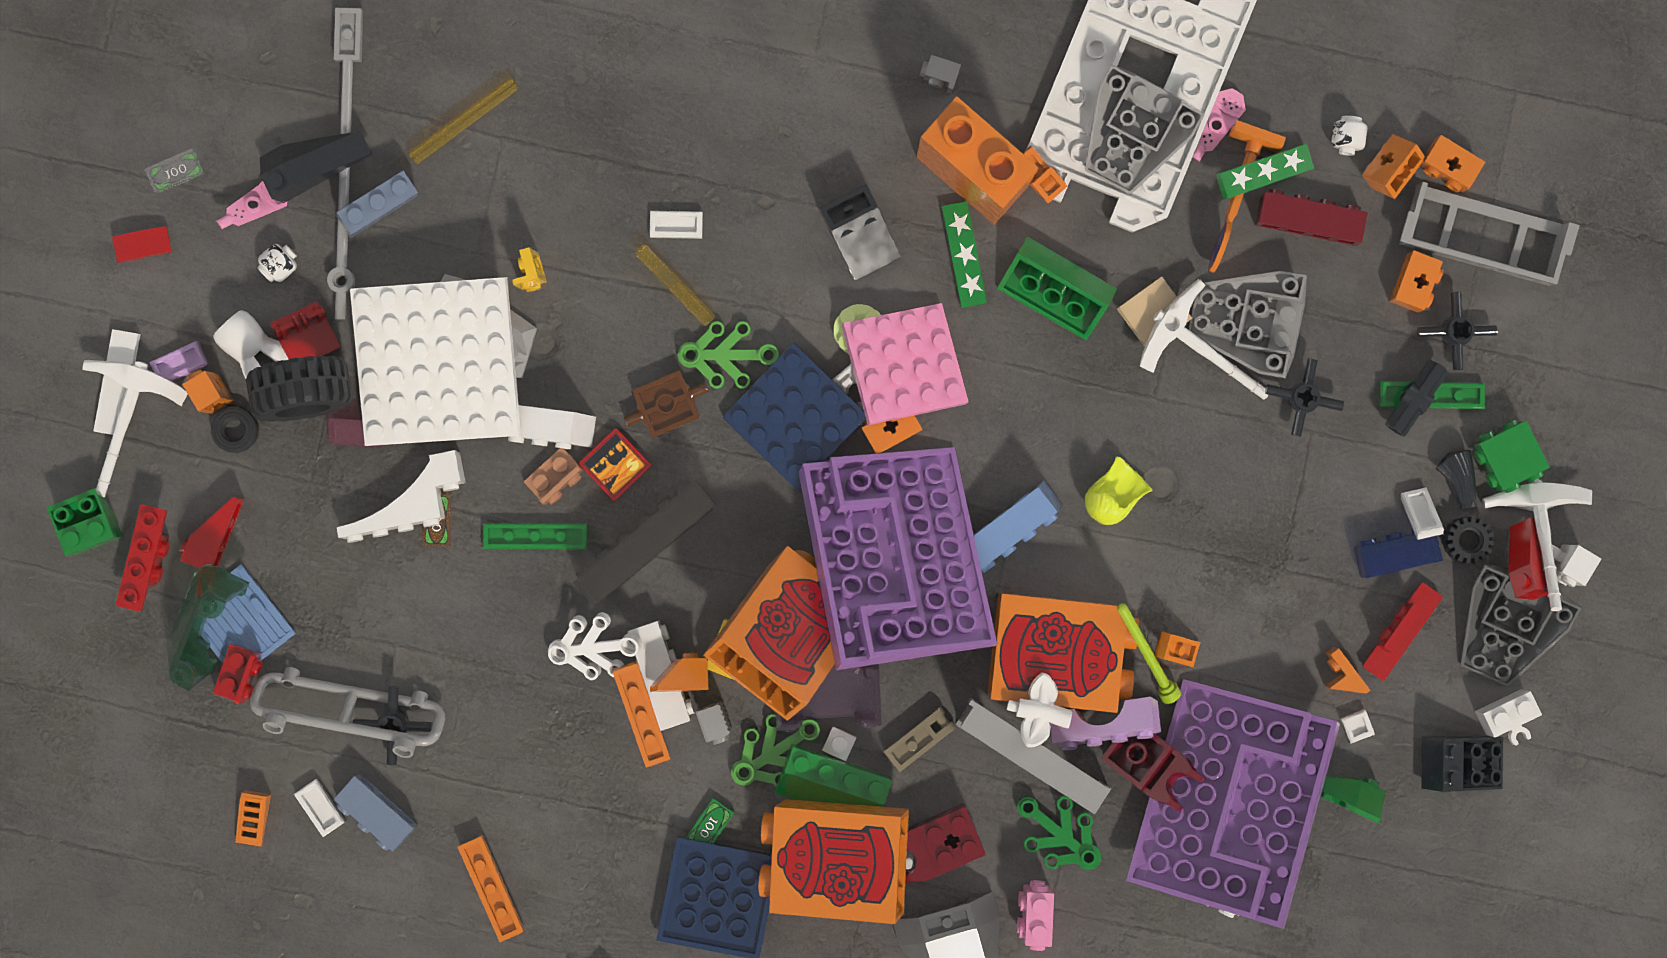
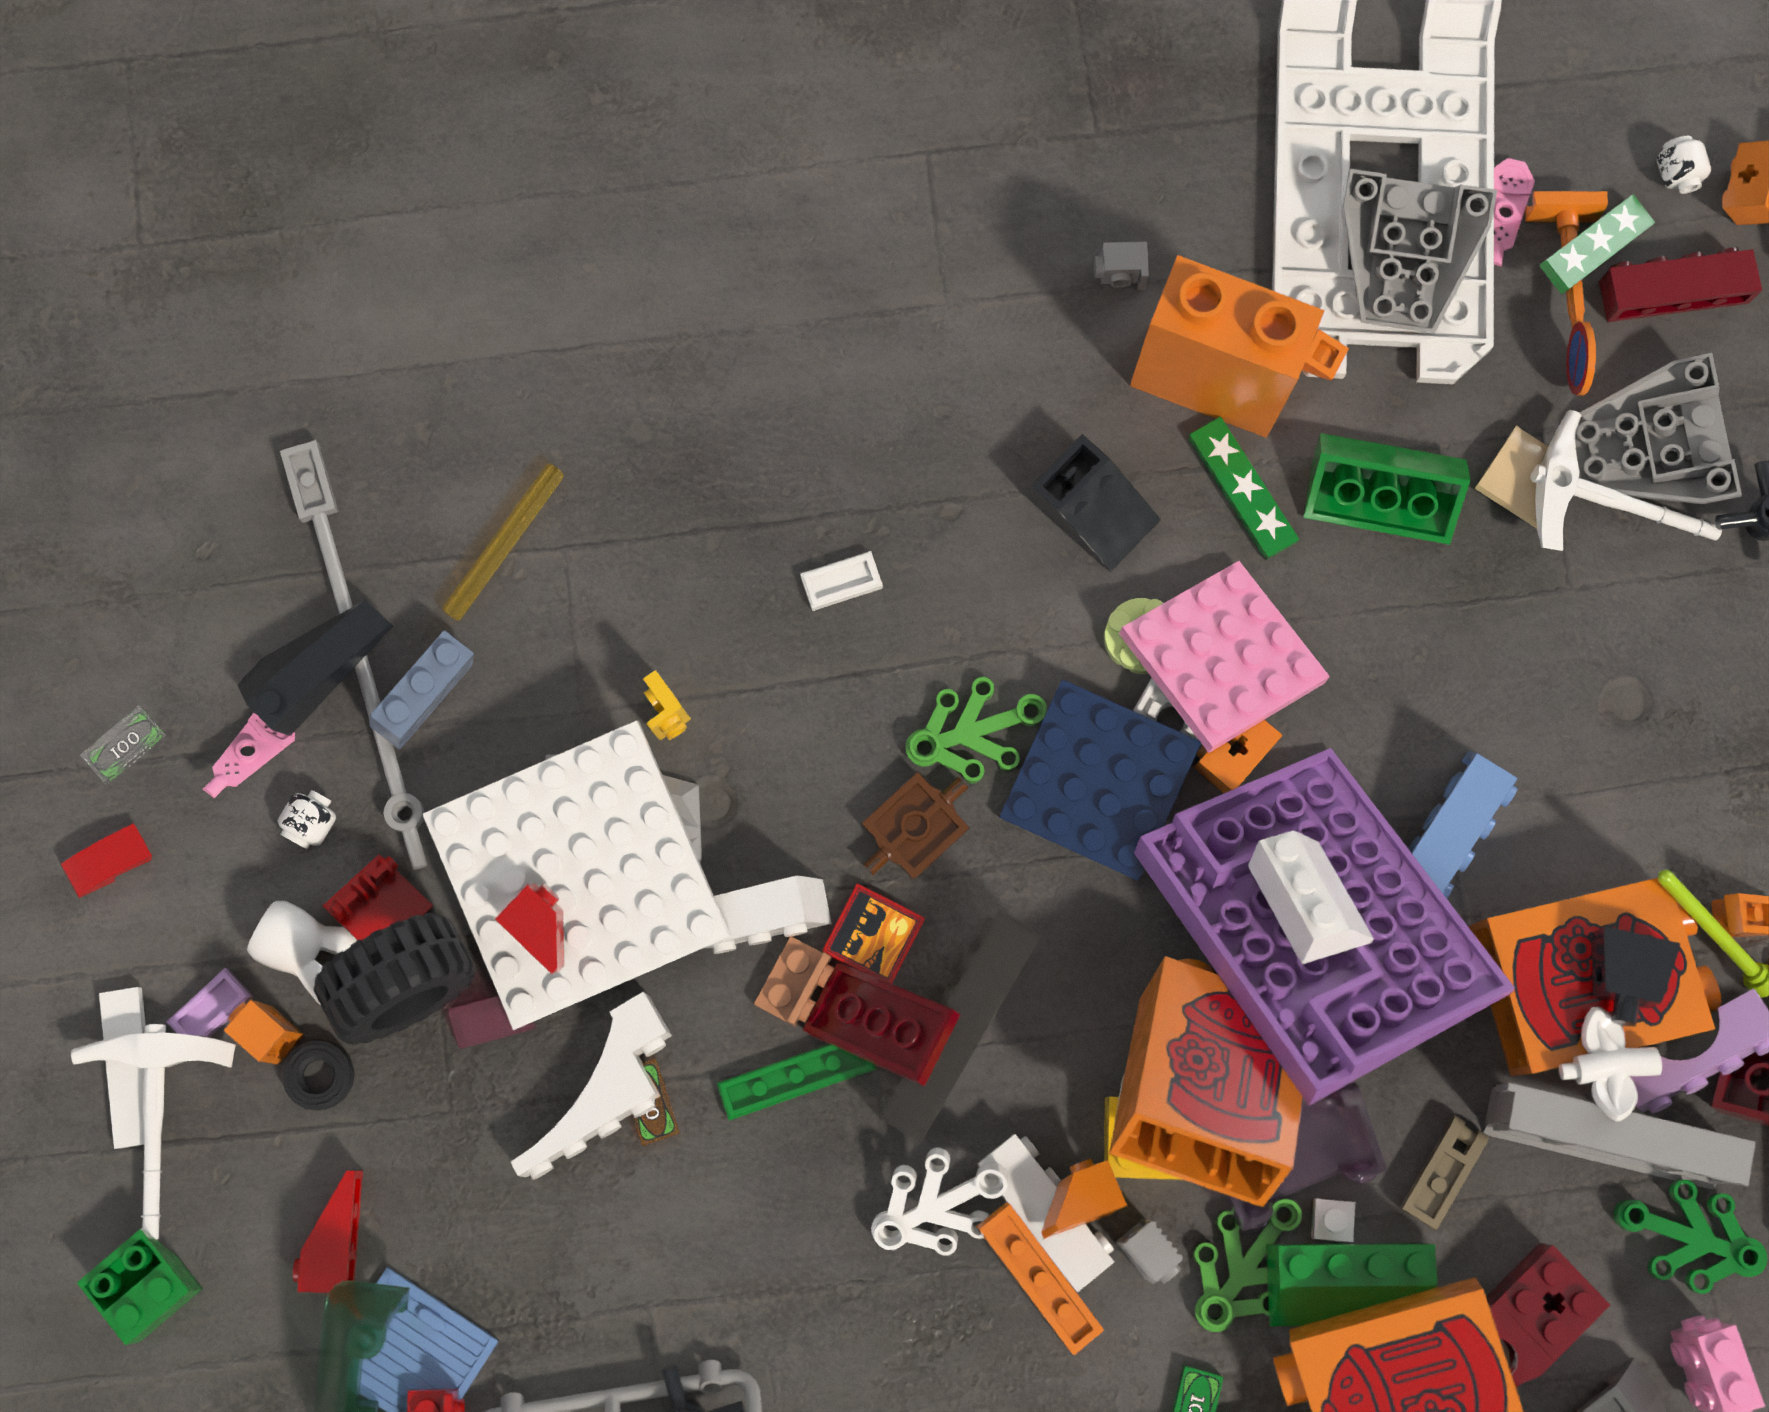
camera: 25 degrees left, 10 degrees down
red bracket [116,504,170,612] -> none
clear yellow axle [636,245,715,326] -> none
neon yellow piece [1085,456,1152,525] -> none
none -> red slope [495,883,564,974]
none -> dark red tile [802,962,961,1087]
none -> white slope [1248,831,1374,964]
none -> black torso [1591,926,1680,1027]

